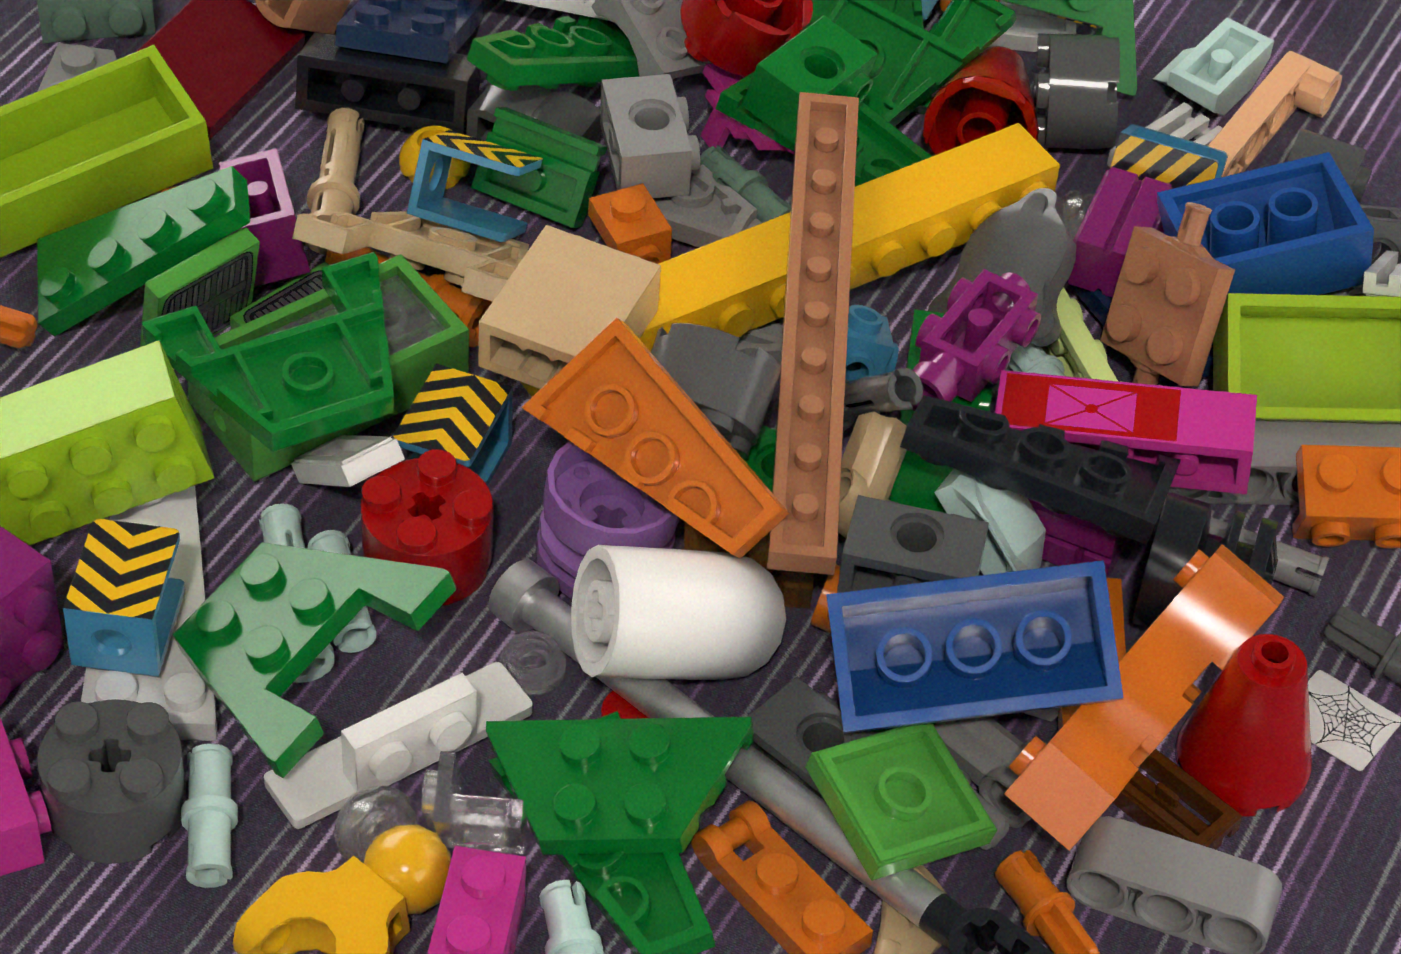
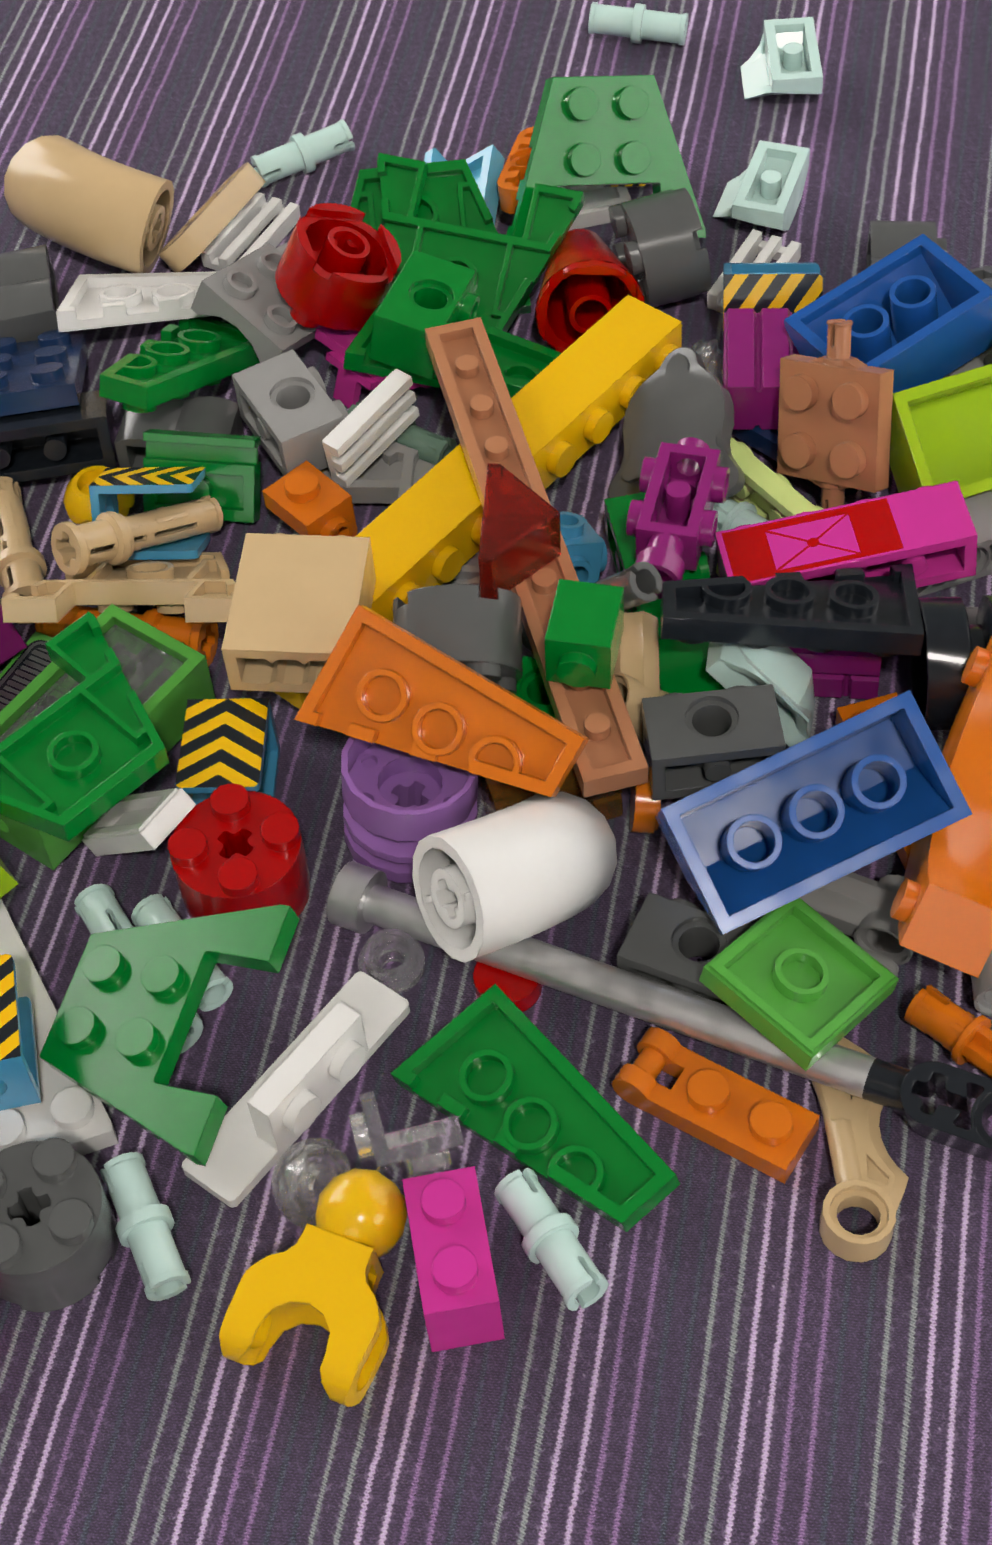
camera: 10 degrees left, 5 degrees up
green wing [485,717,754,855] -> none
light nougat beam [1208,51,1342,177] -> none
none -> tan pin [51,495,223,576]
none -> white tile [322,369,420,488]
none -> clear red slope [478,463,561,600]
none -> green brick [545,579,624,689]

